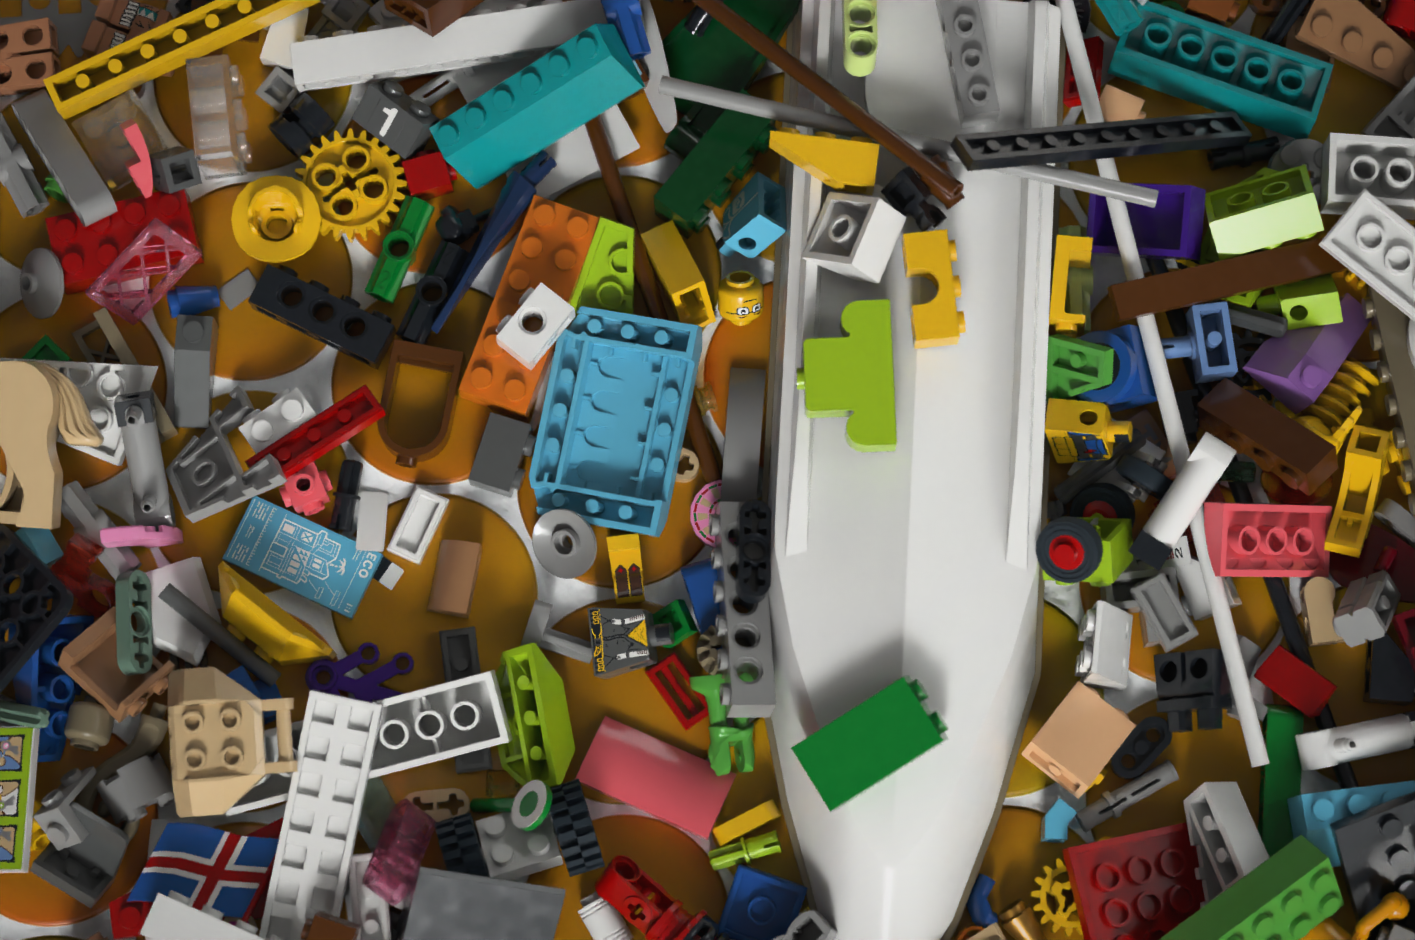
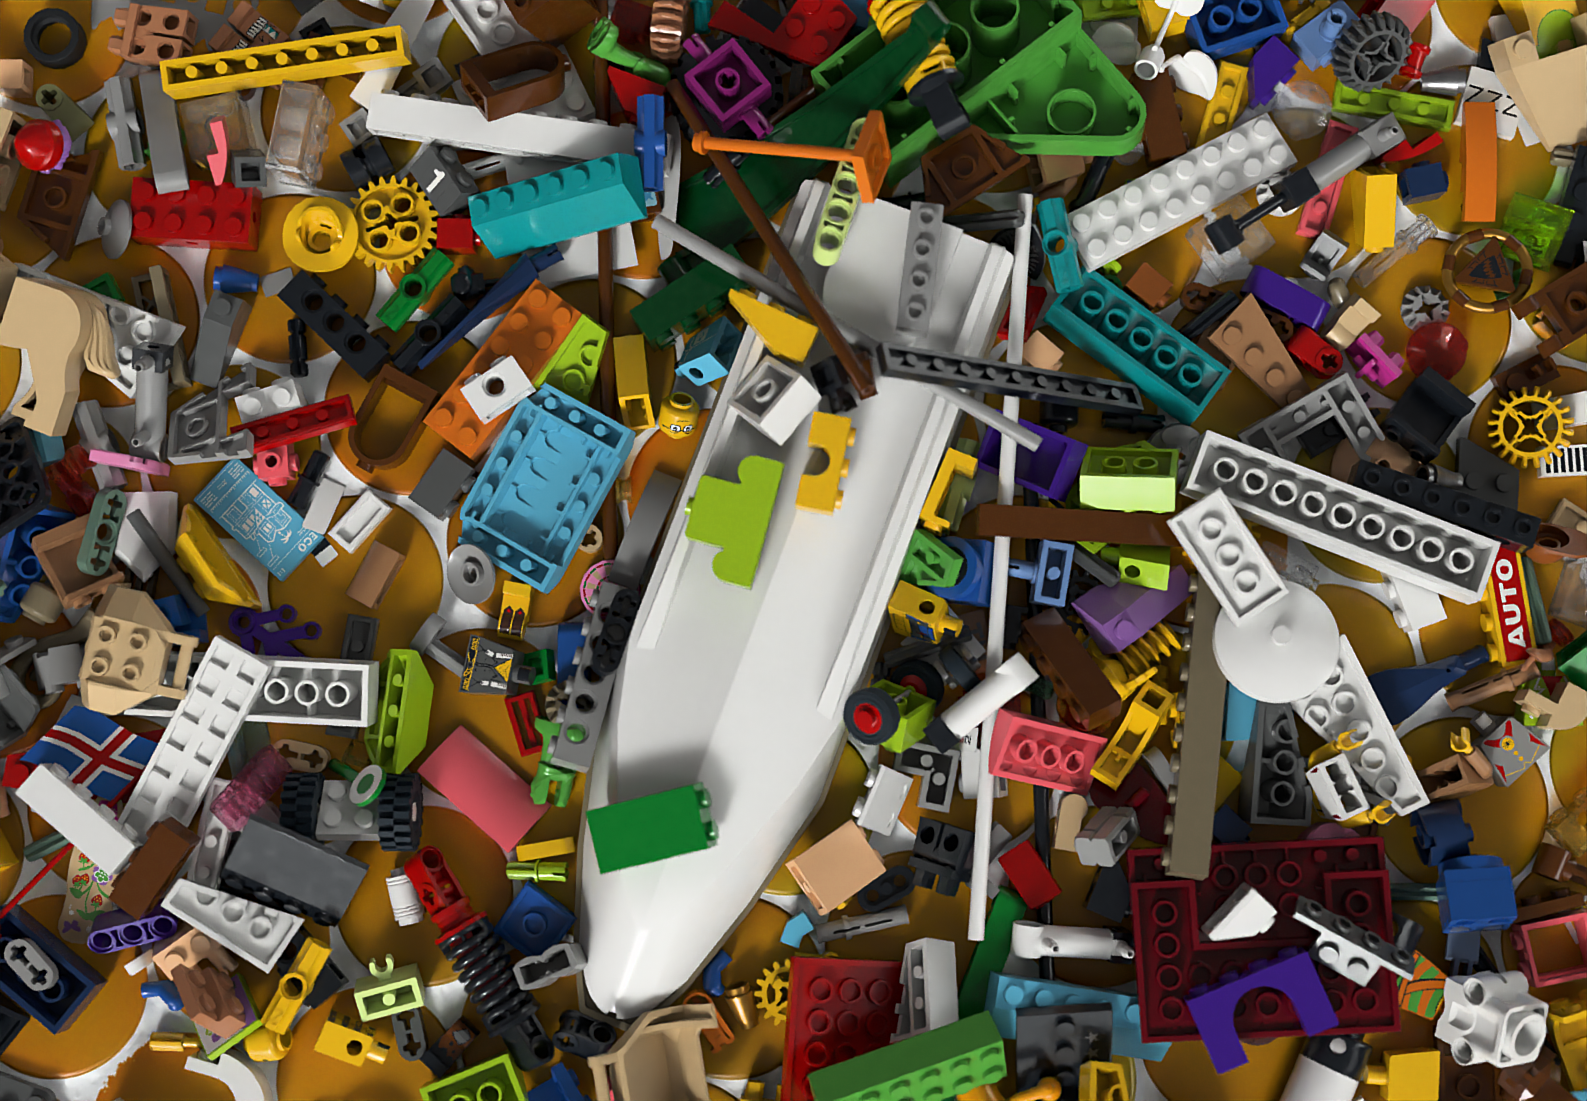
camera: 20 degrees right, 5 degrees up
clear pink window [85,218,203,326] -> none
light grey tile [1130,571,1199,653] -> none
none -> black axle [287,318,308,378]
none -> black head [1039,401,1079,435]

